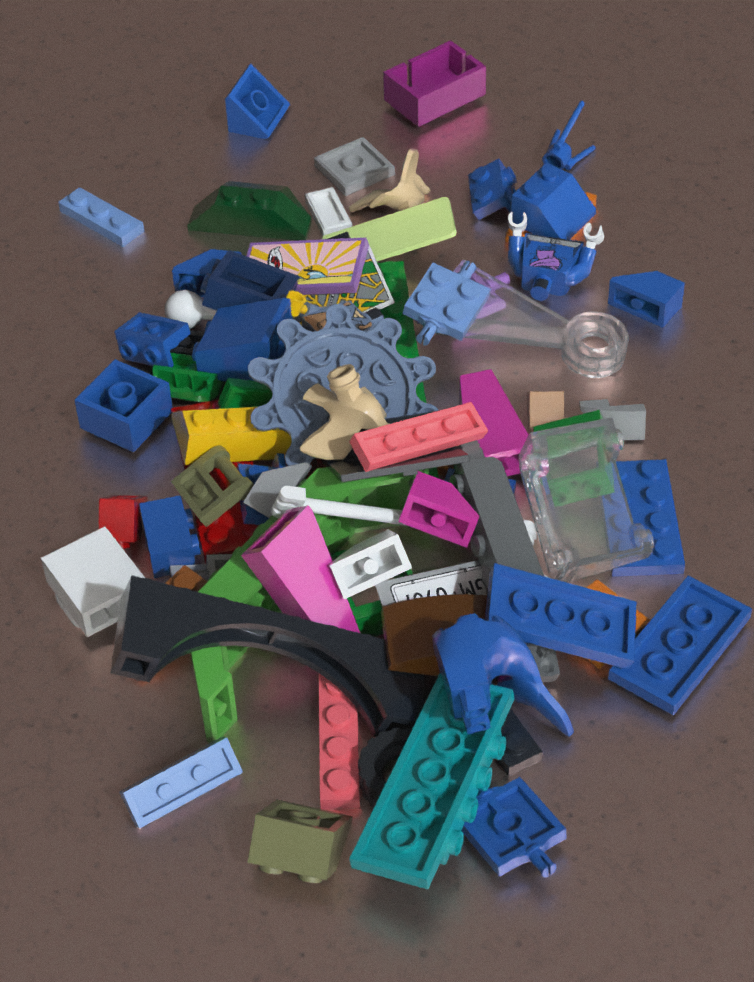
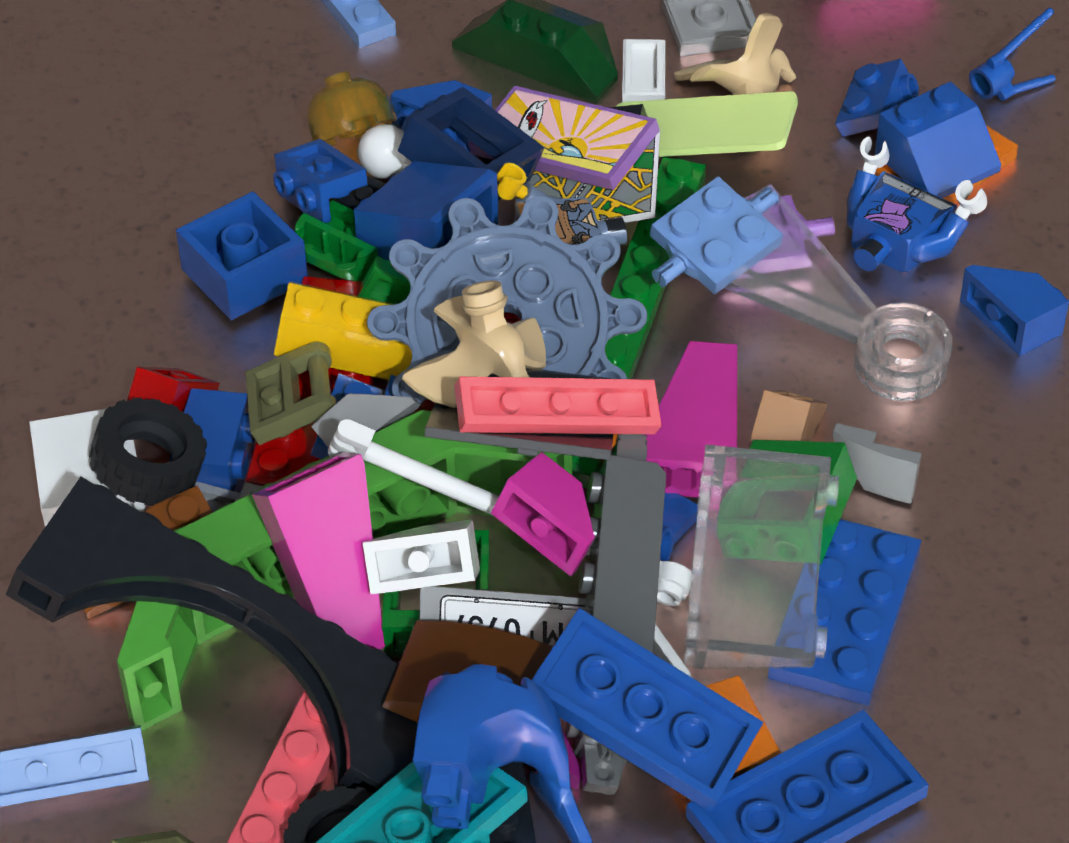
camera: 20 degrees right, 0 degrees up
none -> black tyre [89,397,207,506]
none -> clear yellow cylinder [307,71,397,146]

